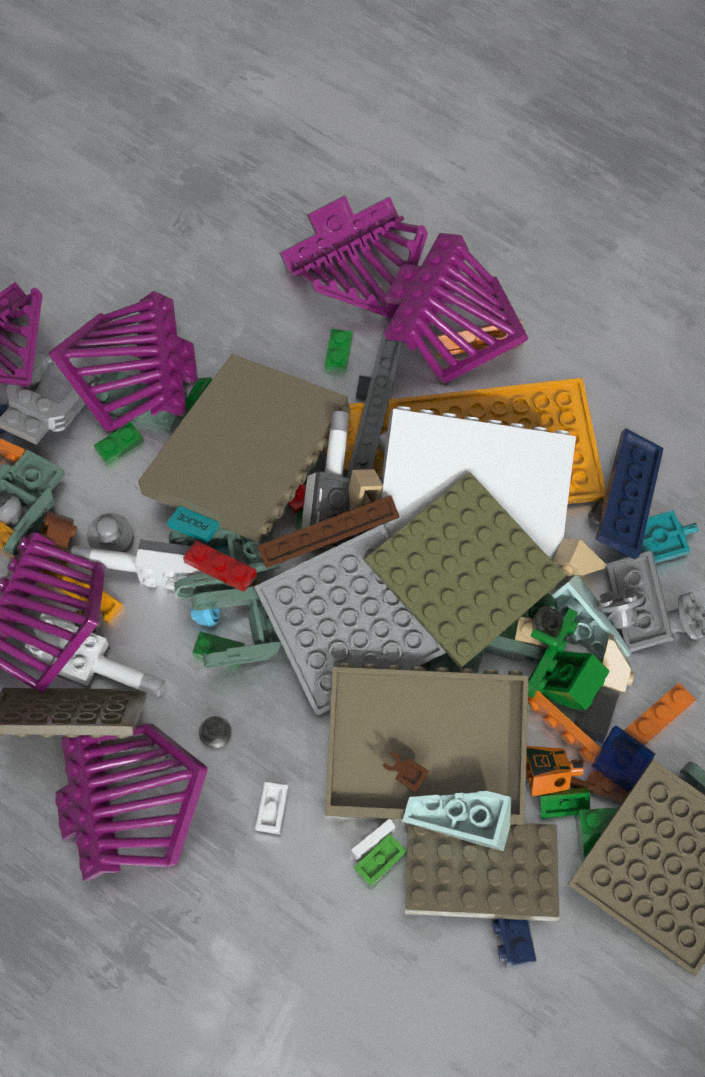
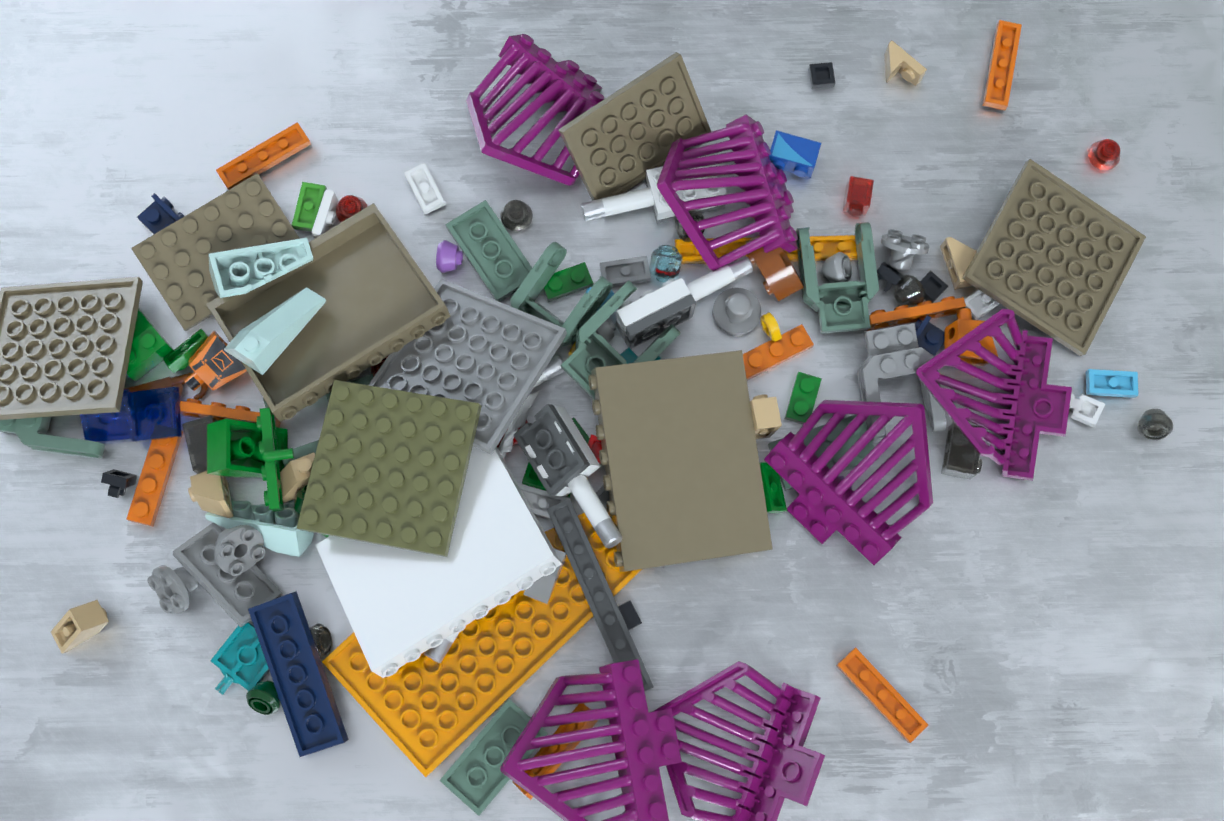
camera: 140 degrees right, 10 degrees up
teal tile [167,506,220,544] -> none
red plate [183,541,257,592] -> none
reddish brown plate [258,495,400,569] -> none
green plate [324,329,353,373] -> none
tan slope [348,469,383,510] -> none
reddish brown plate [383,752,429,792] -> none
clear smoke cone [532,606,563,637] -> none
tan slope [553,538,606,577] -> none
none -> black tile [101,469,137,498]
none -> orange plate [216,122,311,190]
none -> light aqua wedge [224,287,326,375]
none -> dark green cone [246,681,280,715]
none -> clear red cone [336,195,368,222]
none -> medium lavender cone [436,240,463,273]
none -> sand green plate [439,699,549,816]
none -> sand green plate [445,200,532,302]
none -> light grey plate [600,256,651,287]
none -> clear light blue head [649,245,682,283]
none -> orange plate [743,324,814,381]
none -> tan brick [750,394,782,439]
none -> yellow tile [760,312,782,342]
none -> orange plate [836,647,928,743]
none -> clear smoke brick [941,422,985,480]

